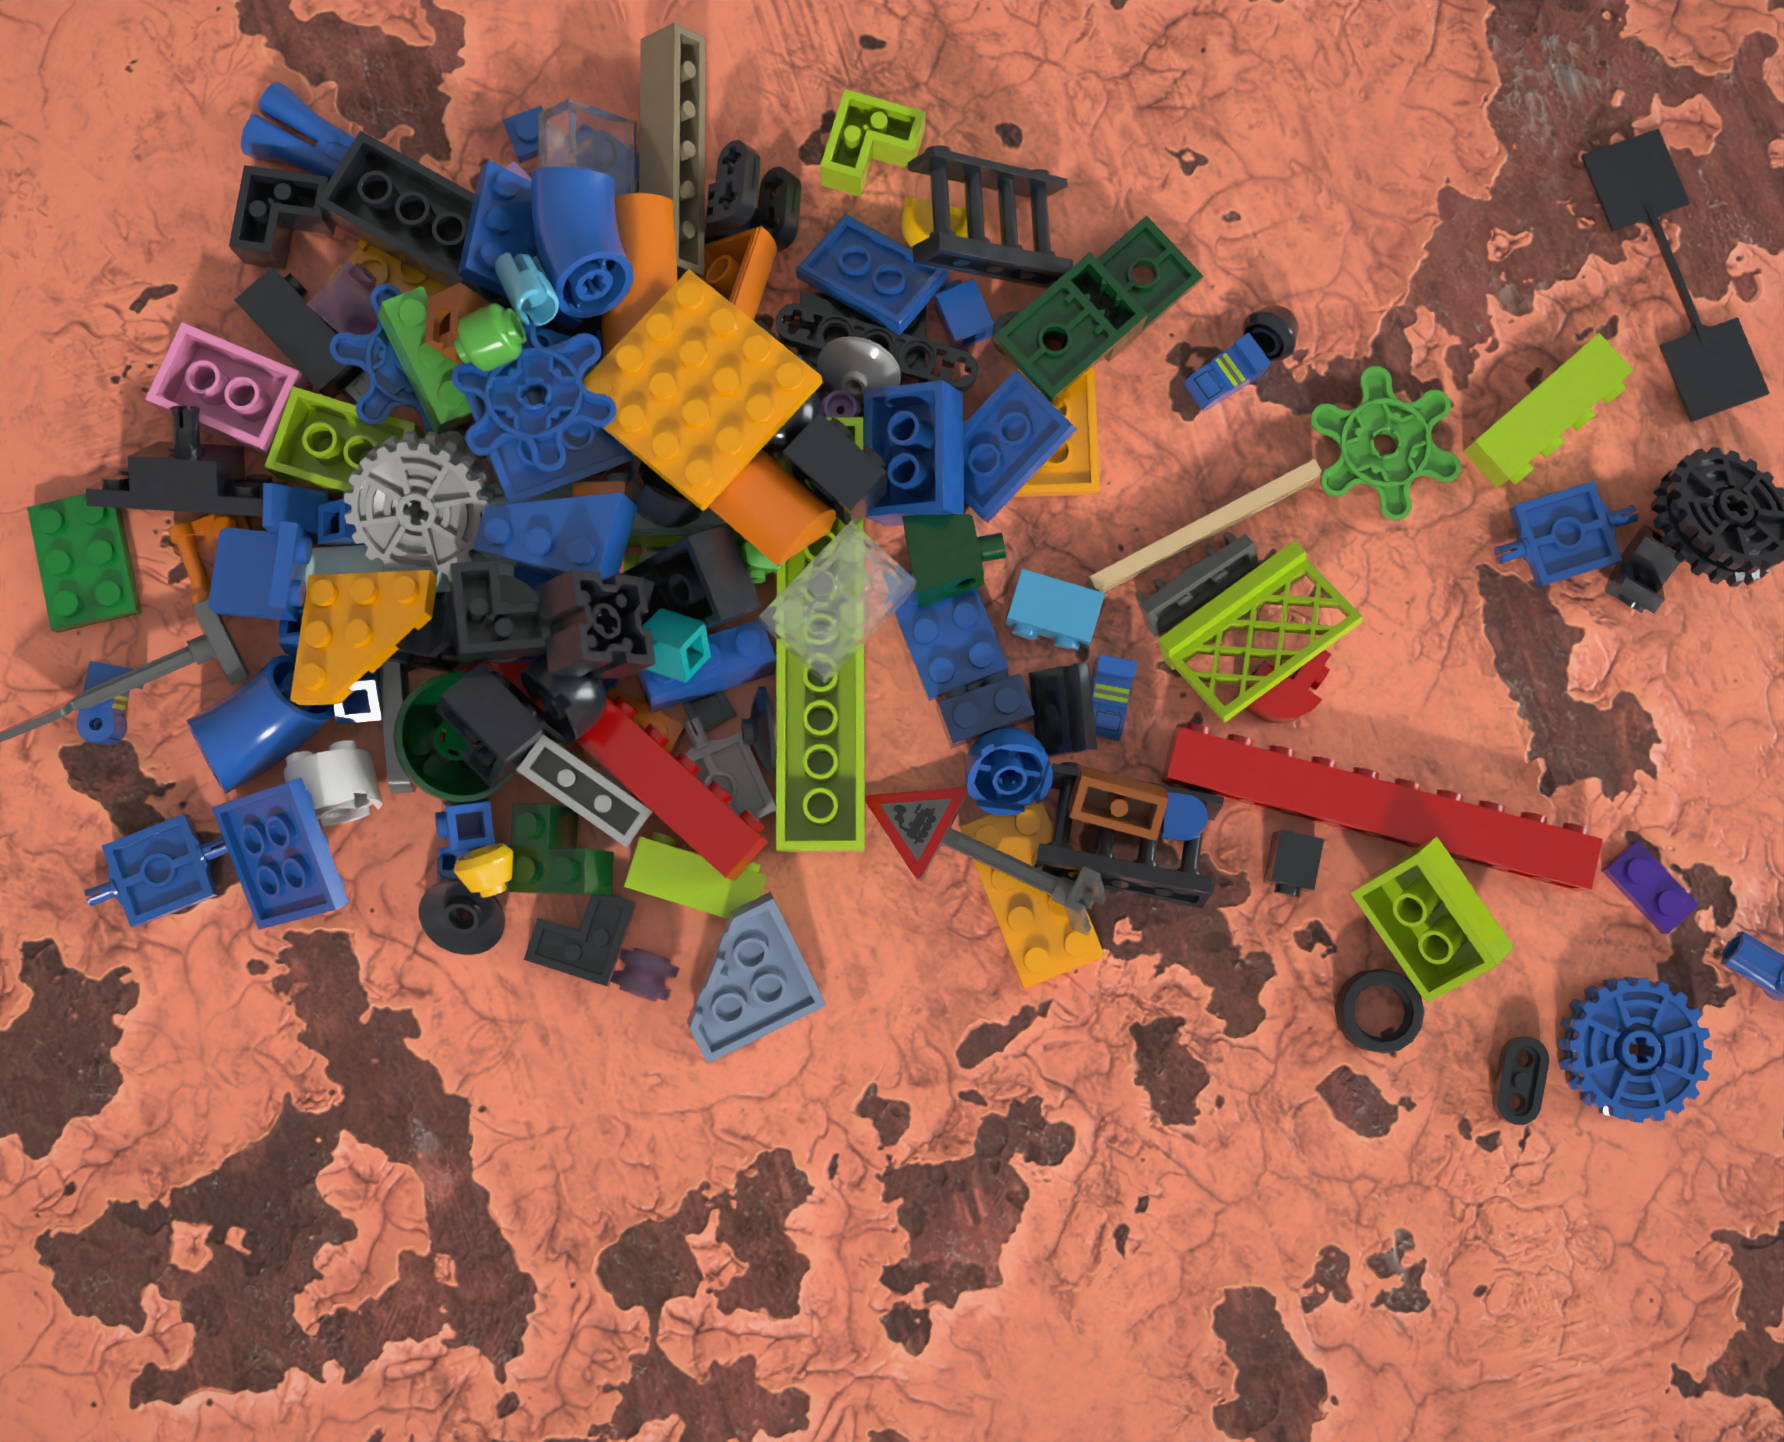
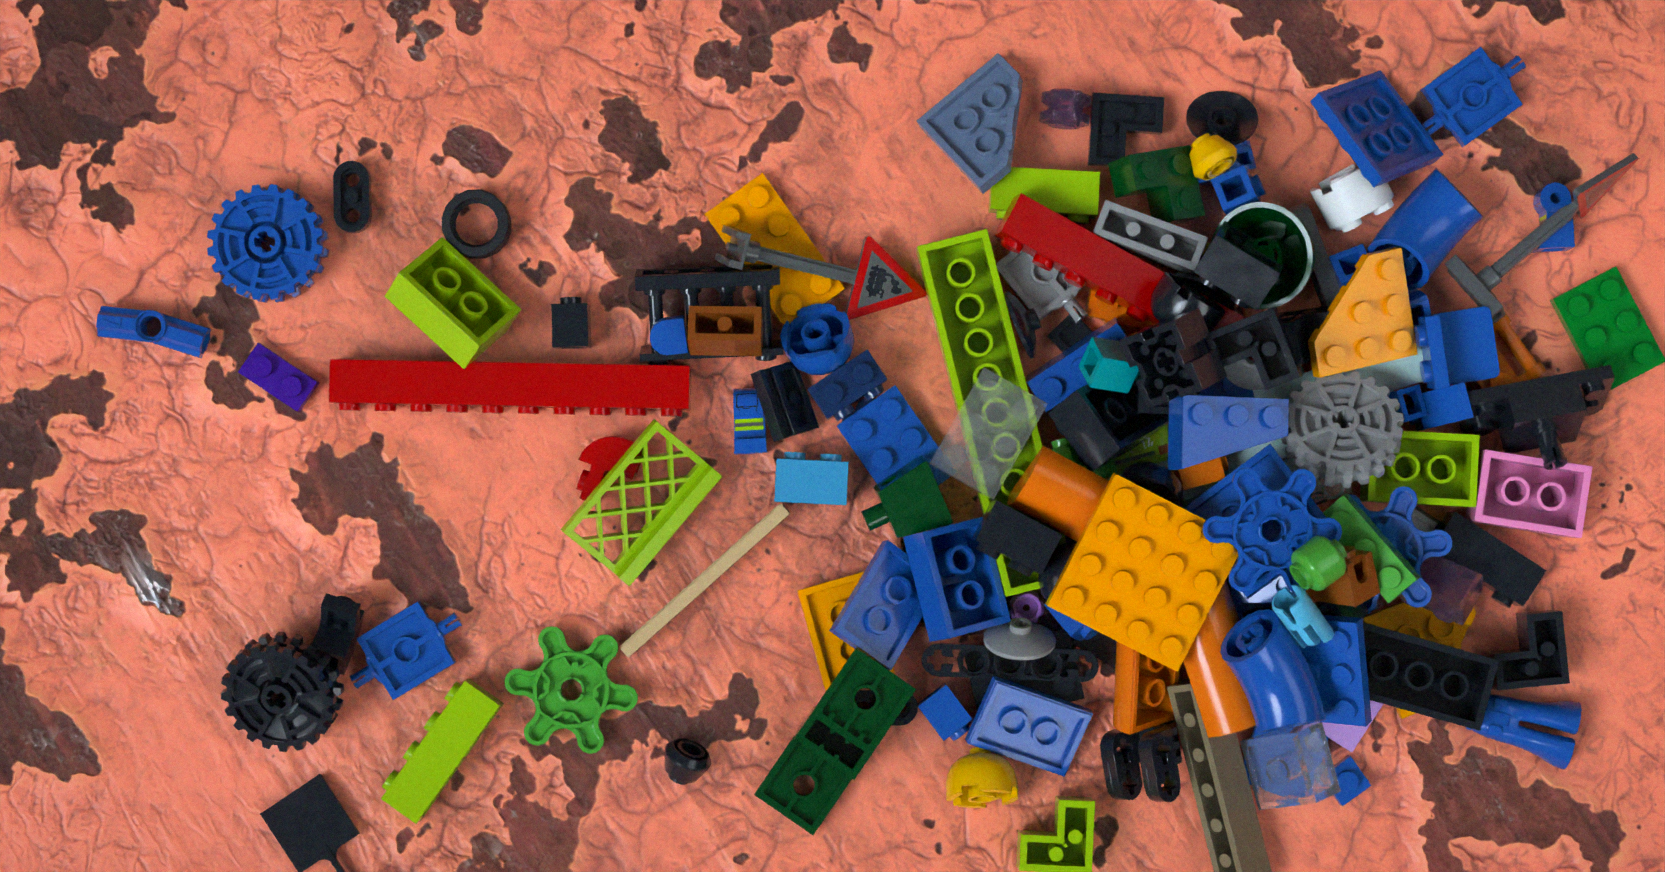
camera: 170 degrees right, 5 degrees up
black fence [907,145,1073,288] -> none
dark grey plate [1135,532,1259,637] -> none
blue leg [1183,333,1271,412] -> none

